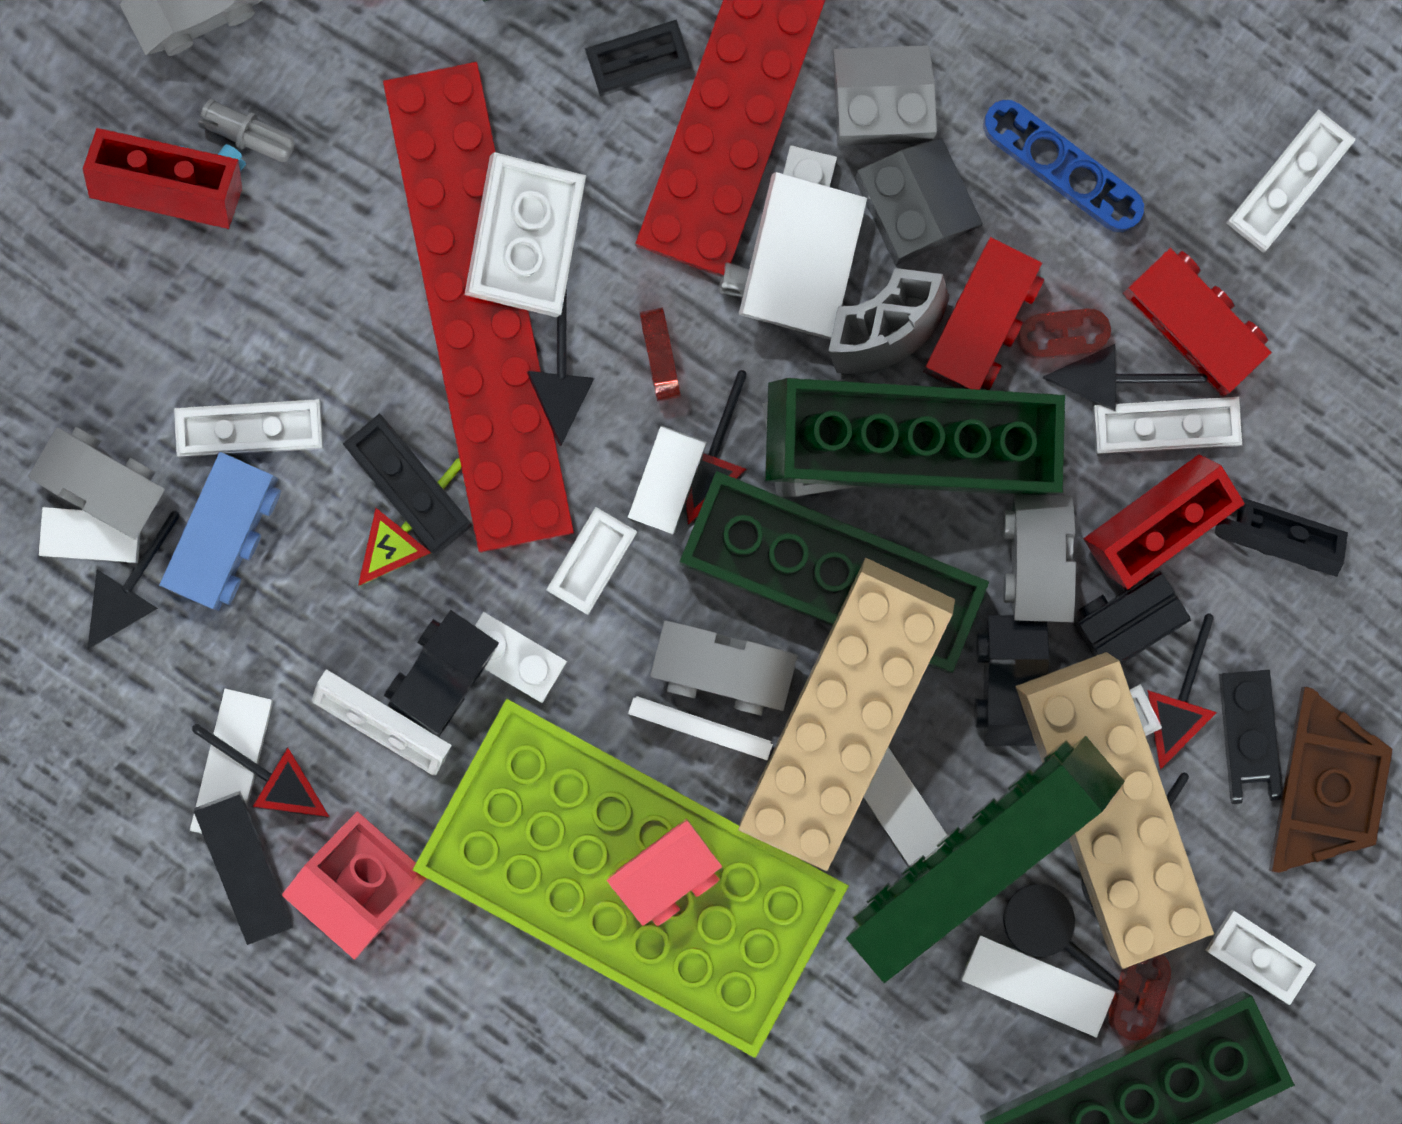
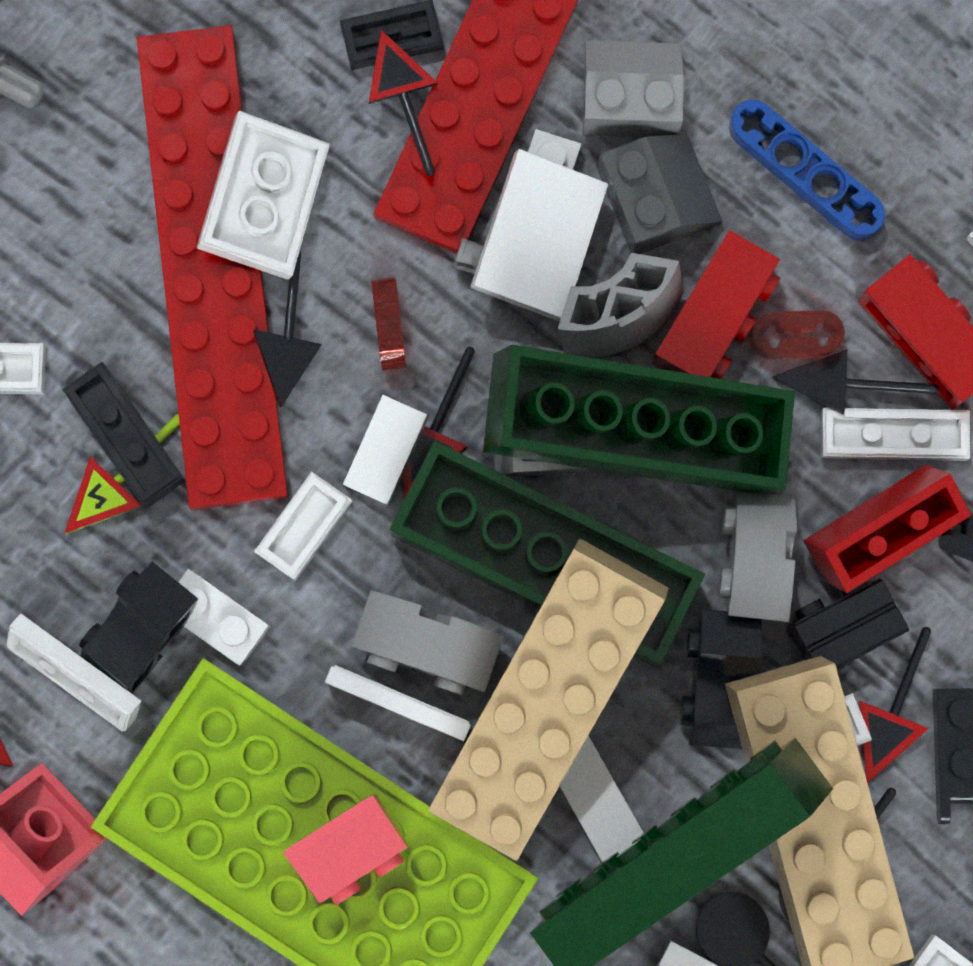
camera: 10 degrees right, 5 degrees down
none -> piece [369,30,438,176]

